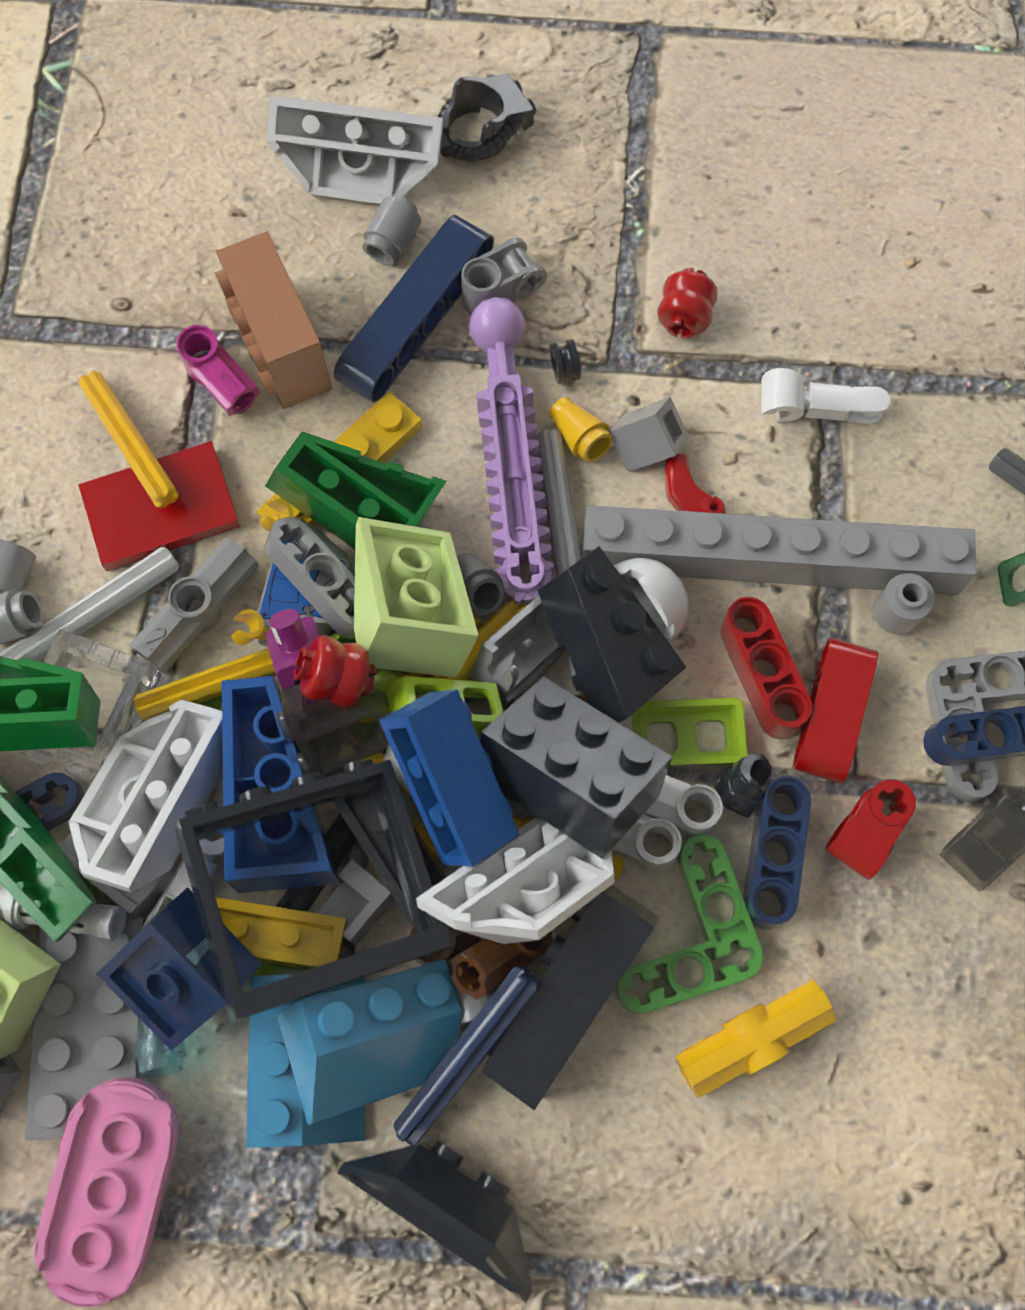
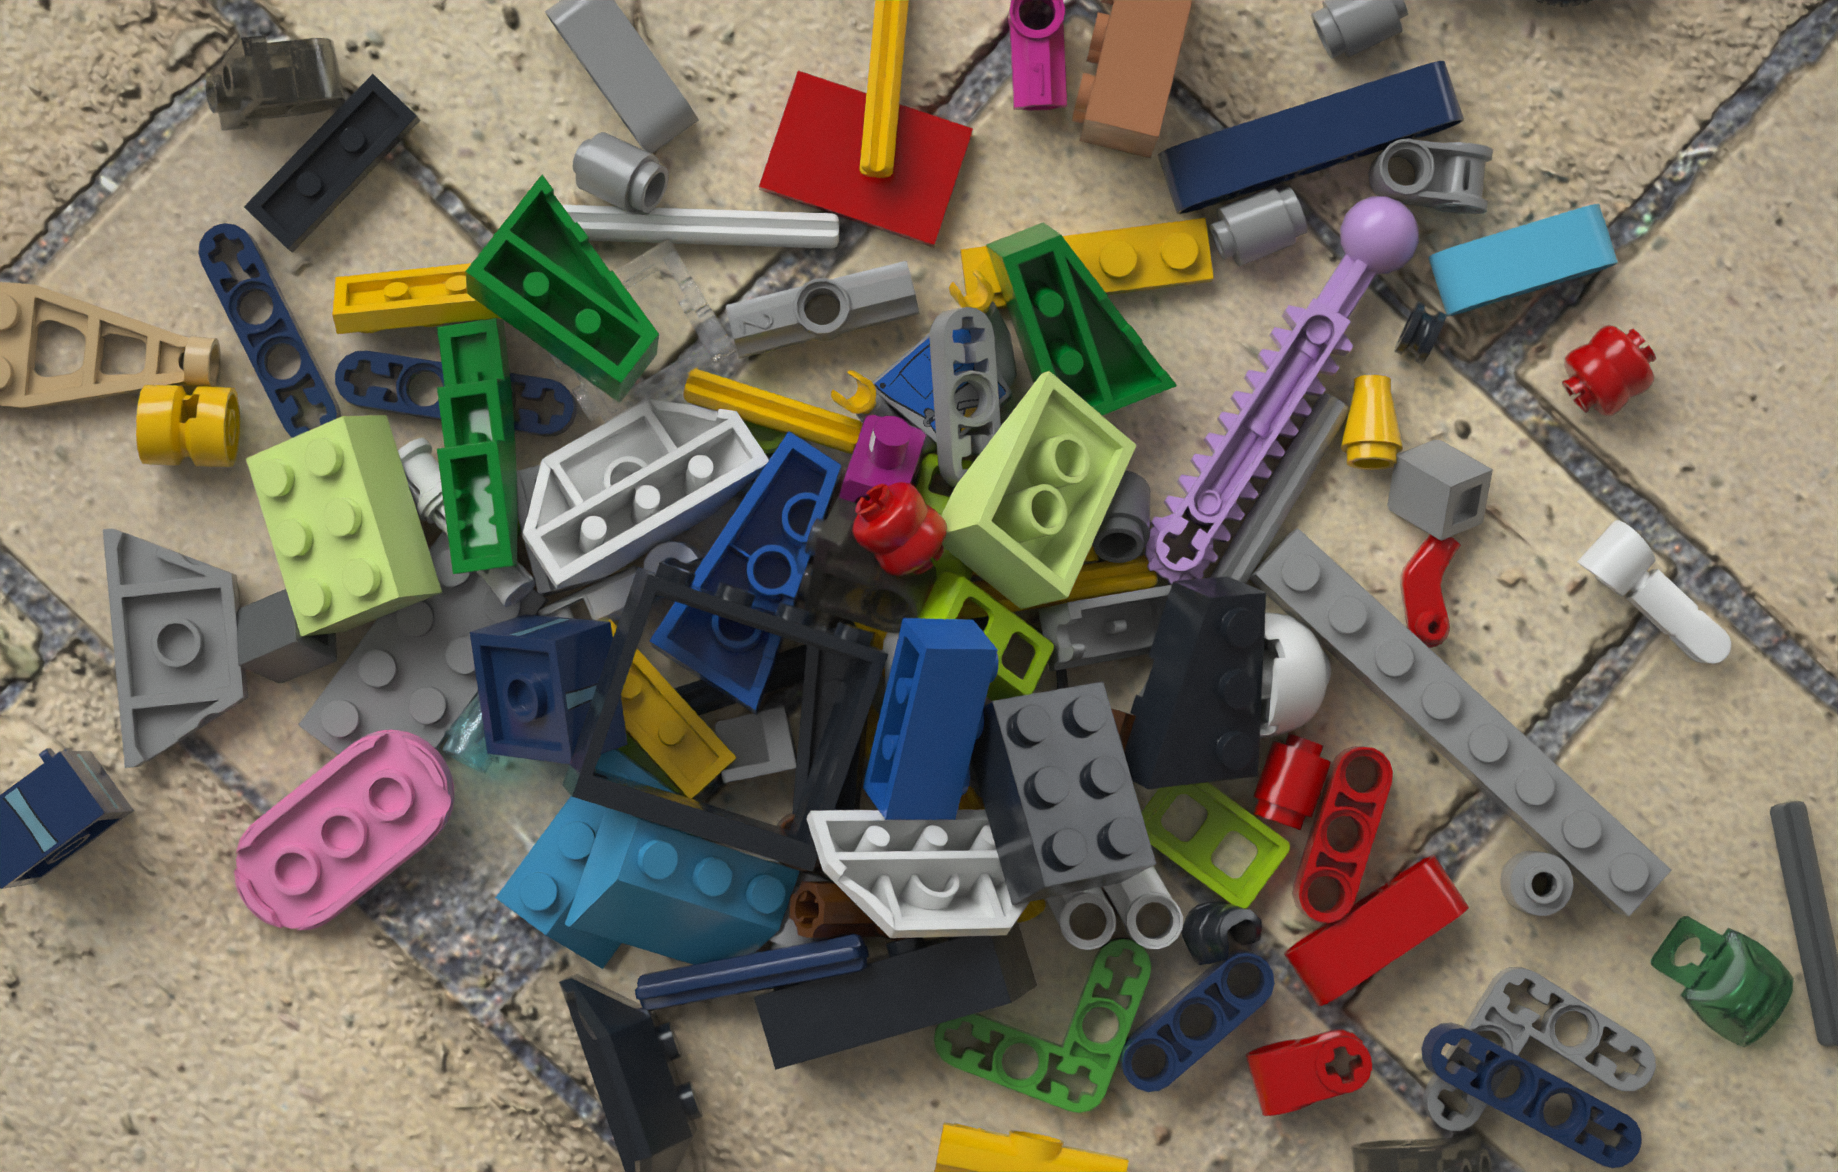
camera: 40 degrees right, 15 degrees up
none -> light grey brick [1210,187,1307,266]
none -> red brick [1253,733,1331,830]
none -> medium azure beam [1428,204,1618,316]

